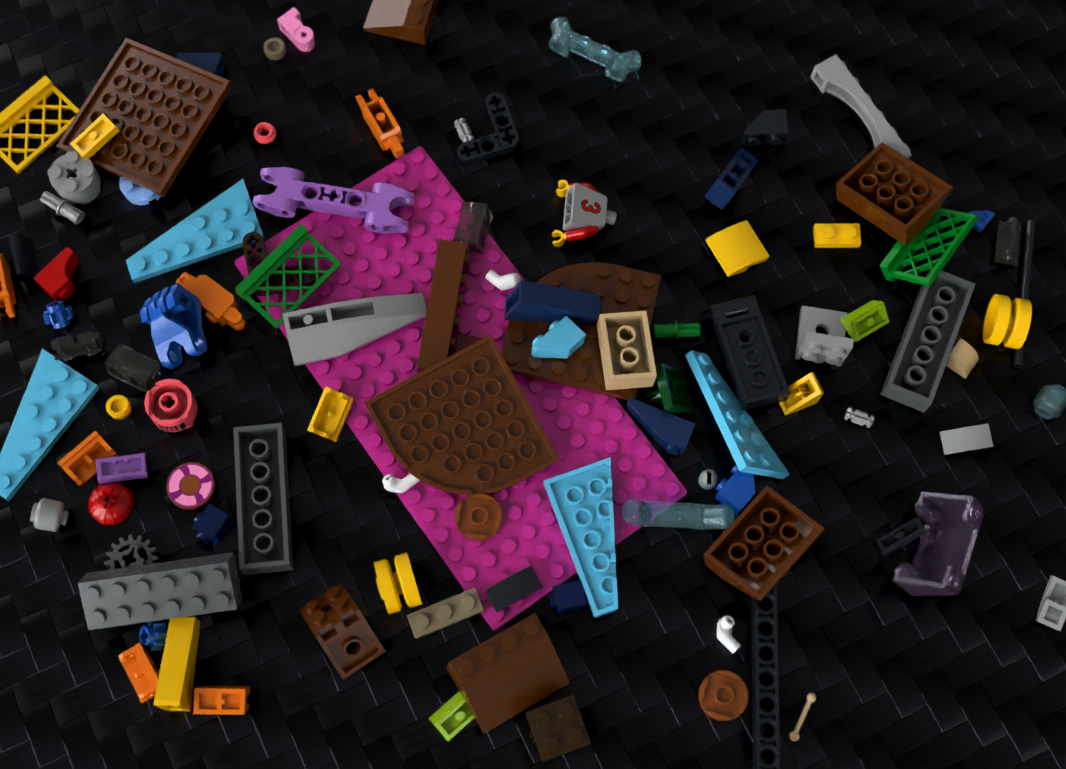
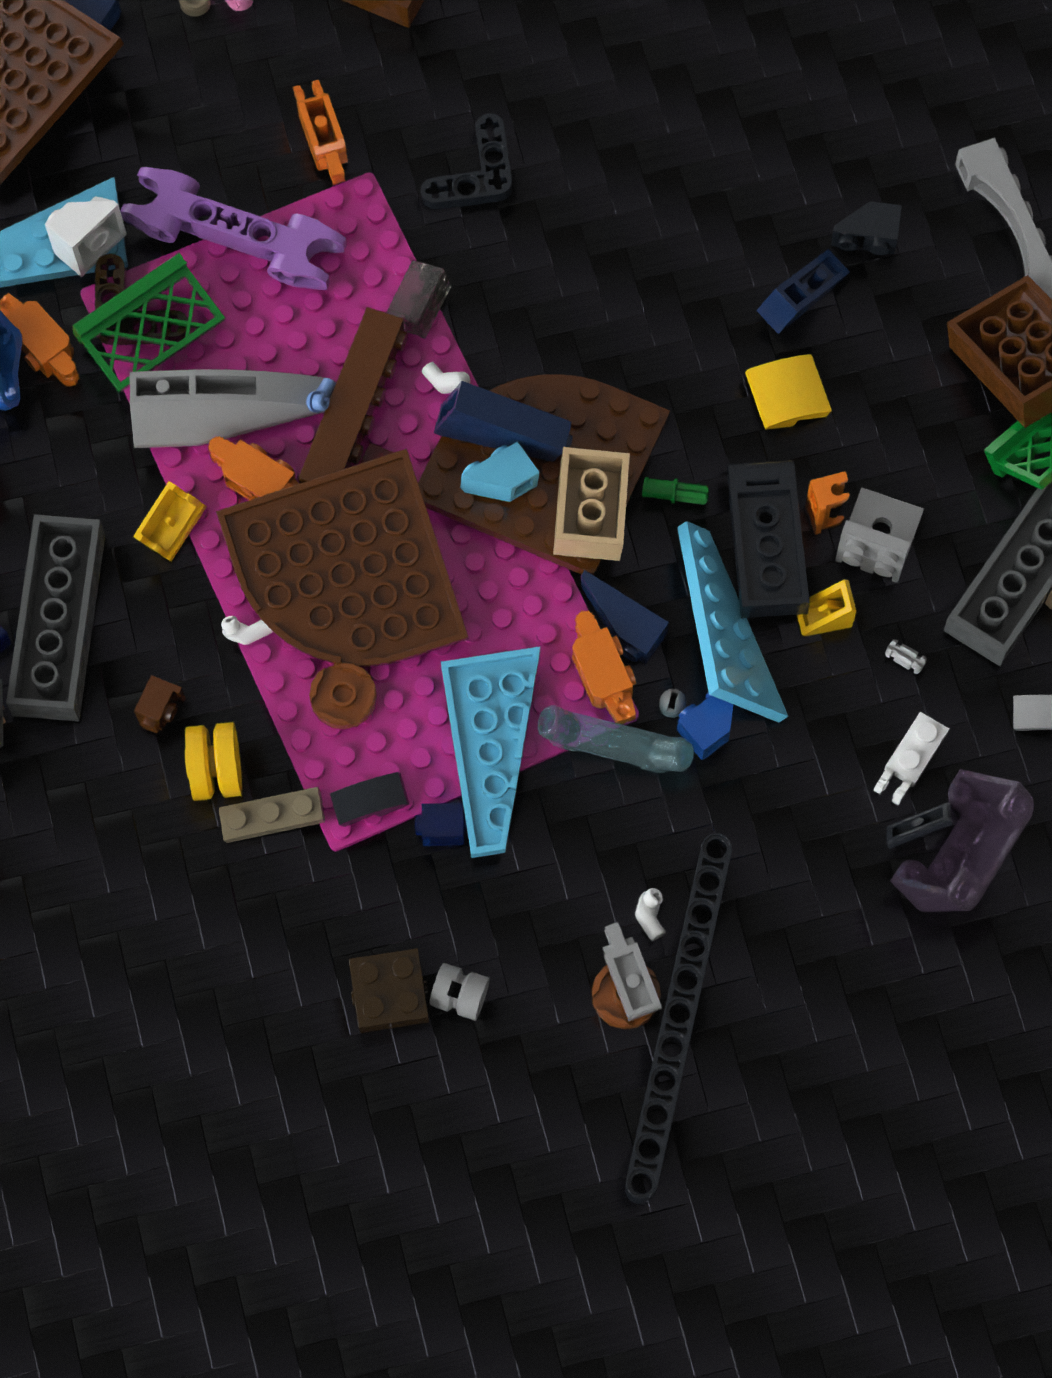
camera: 15 degrees right, 0 degrees up
coral plate [254,122,276,144] -> none
reddish brown bracket [300,583,386,680] -> none
lime slope [429,691,474,741] -> none
reddish brown slope [447,613,570,734] -> none
light grey piece [454,118,474,143] -> none
clear light blue plate [549,17,642,81] -> none
light grey torso [552,180,617,247] -> none
dark green tile [646,363,695,416] -> none
reddish brown slope [703,486,825,602] -> none
tan hinge [789,693,816,742] -> none
yellow plate [813,223,861,248] -> none
lime slope [840,300,889,342] -> none
none -> white slope [45,196,127,277]
none -> reddish brown brick [134,675,186,733]
none -> orange hinge [208,436,299,500]
none -> medium blue arm [306,378,336,413]
none -> light grey wheel [429,963,490,1021]
none -> orange hinge [572,610,636,726]
none -> light grey hinge [603,922,662,1021]
none -> orange hinge [805,471,850,535]
none -> white hinge [874,712,949,805]

